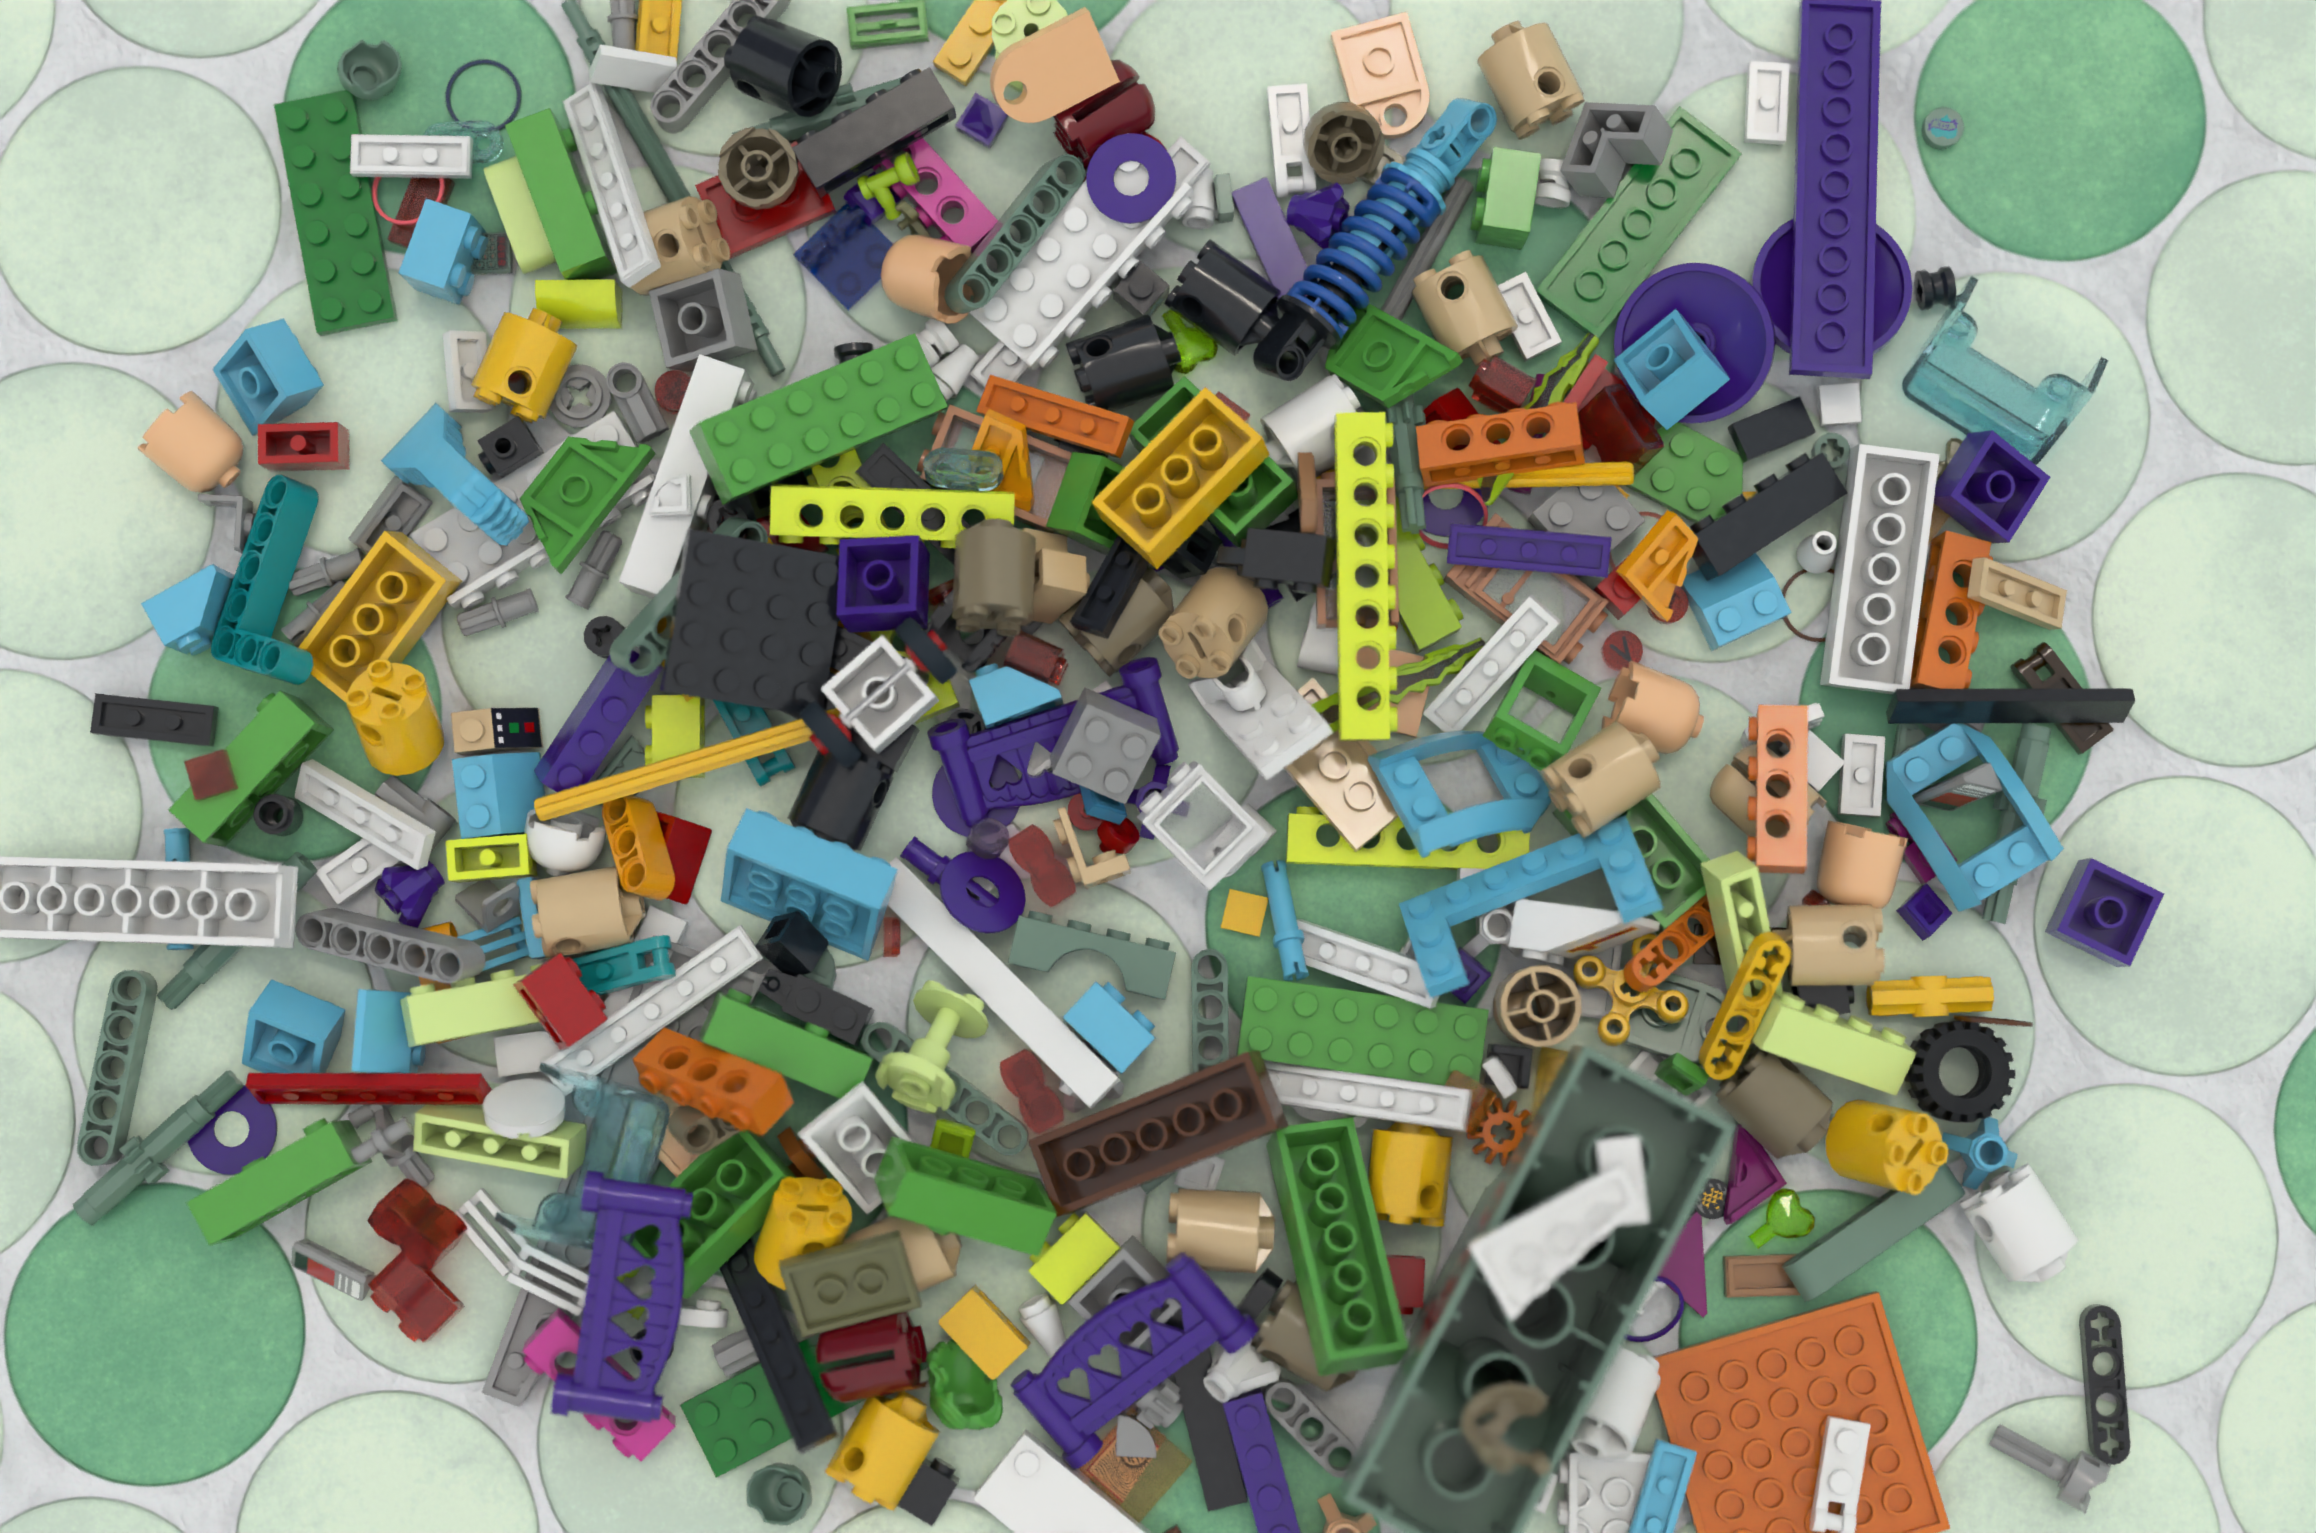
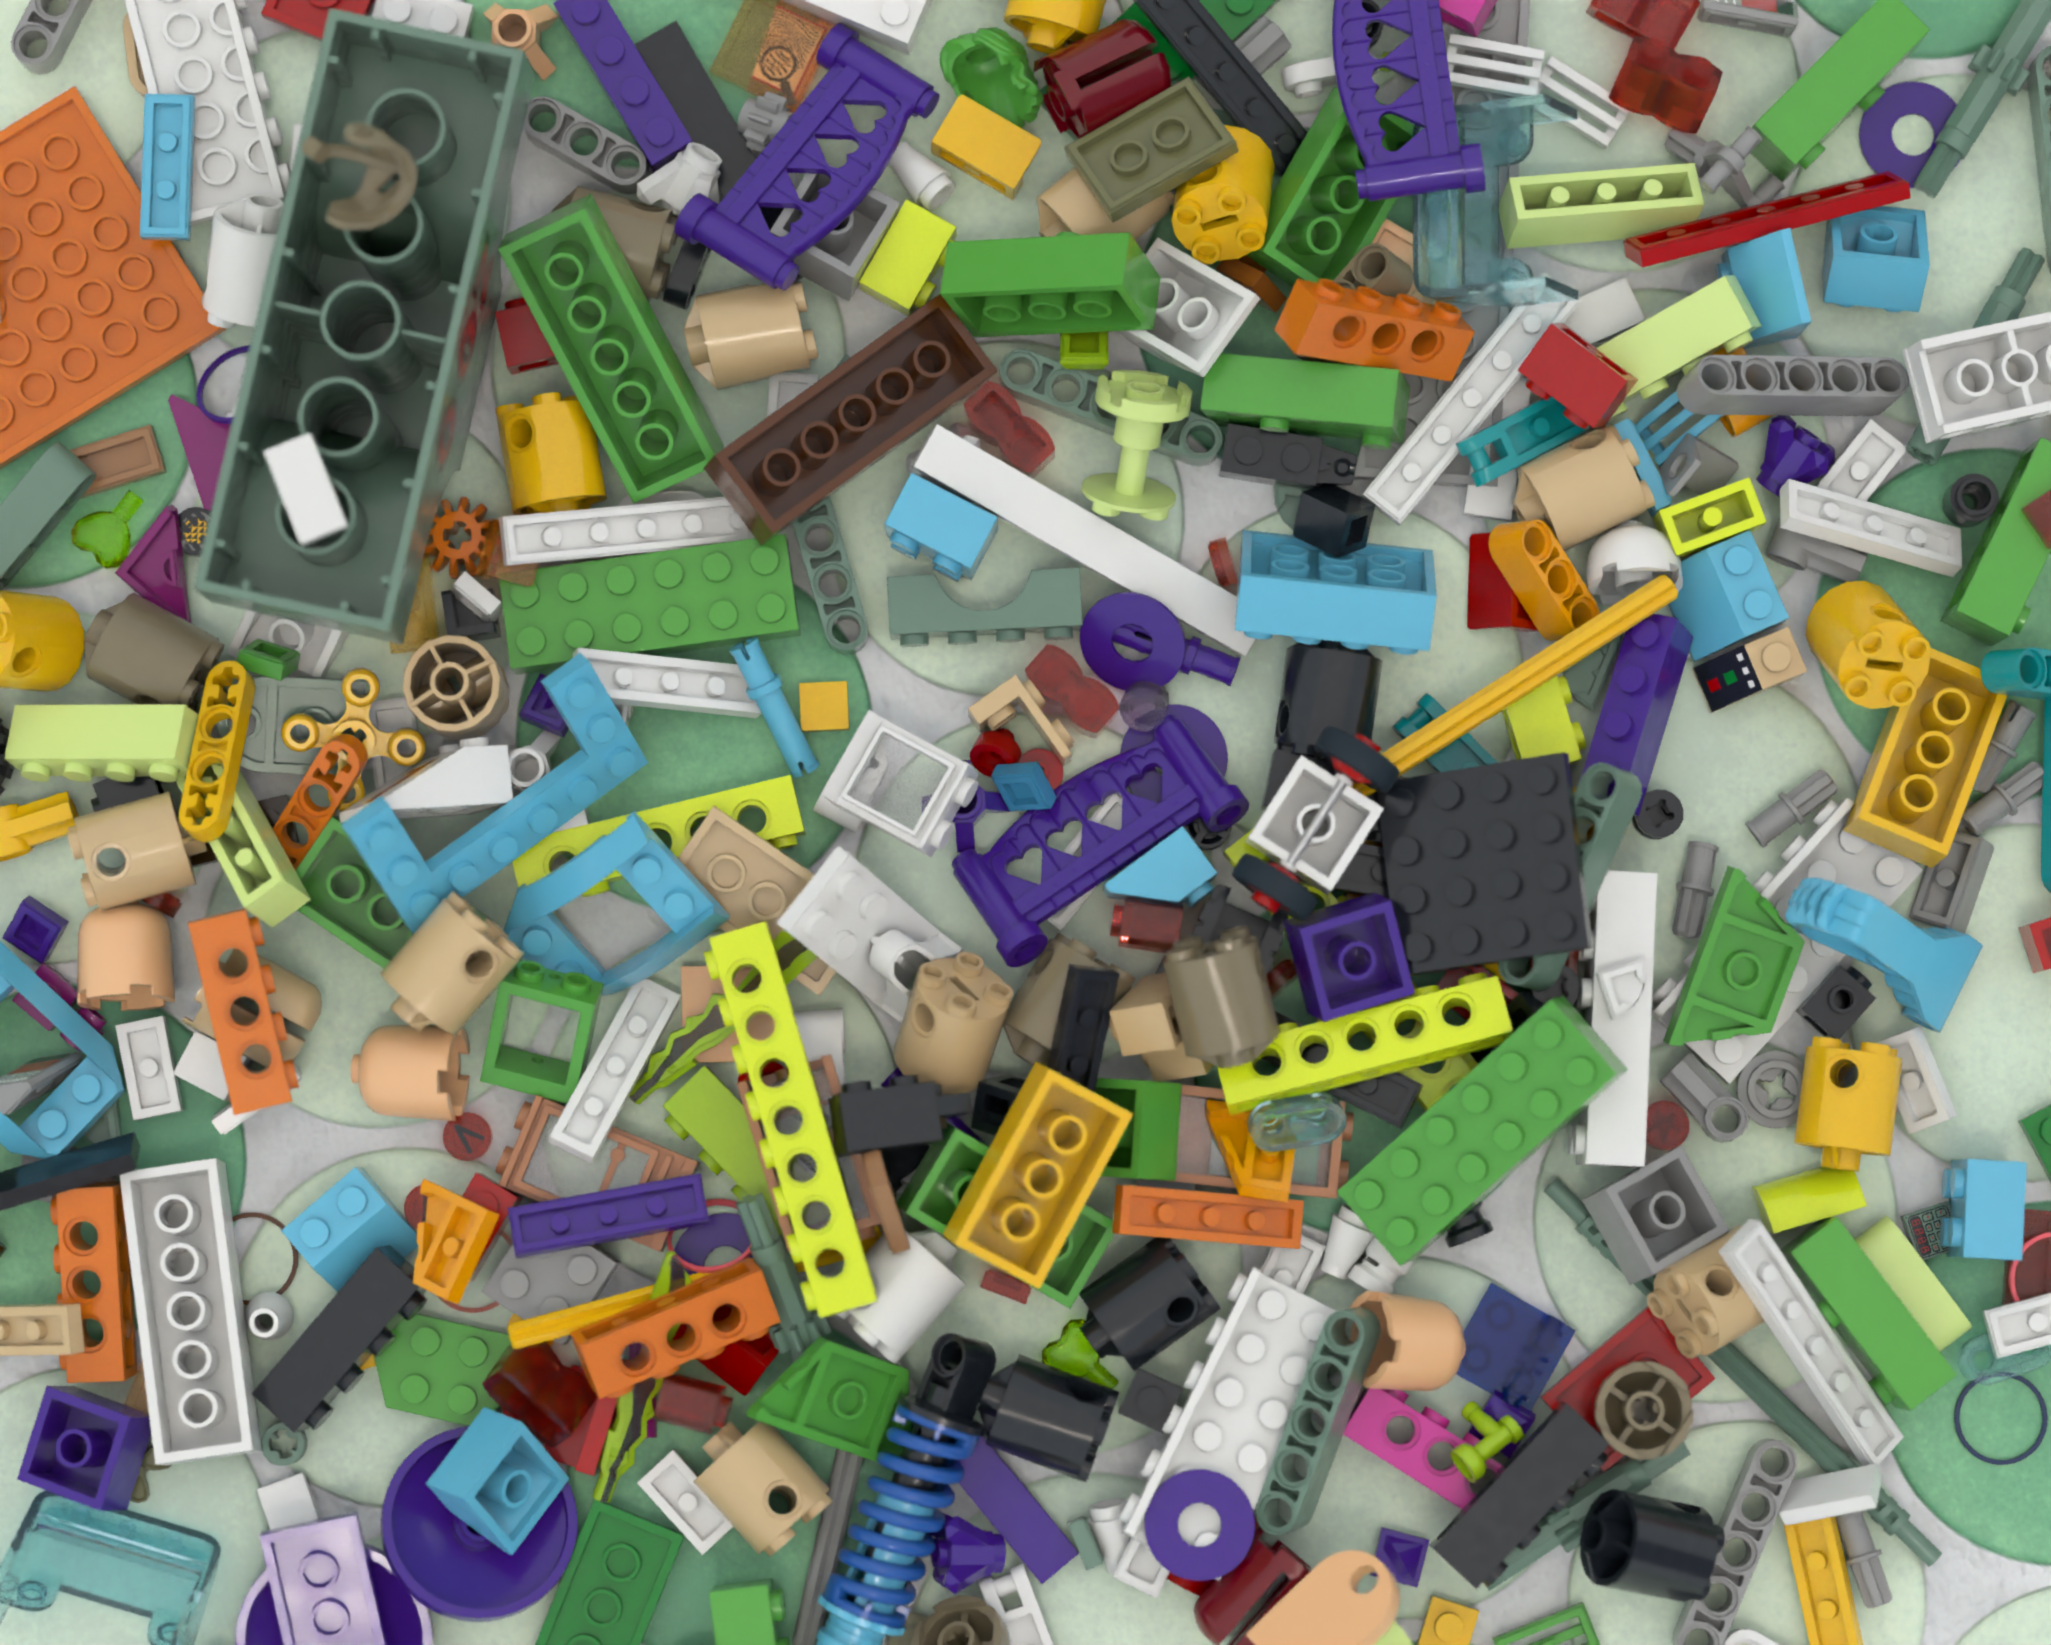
camera: 165 degrees right, 0 degrees up
white tile [483,1079,566,1138] -> none
olive piece [895,200,930,237] -> none
light grey brick [1050,687,1161,804] -> none
light grey tile [1116,1414,1156,1458] -> none
white wing [1469,1162,1642,1321] -> none
black tile [1727,396,1816,463] -> none

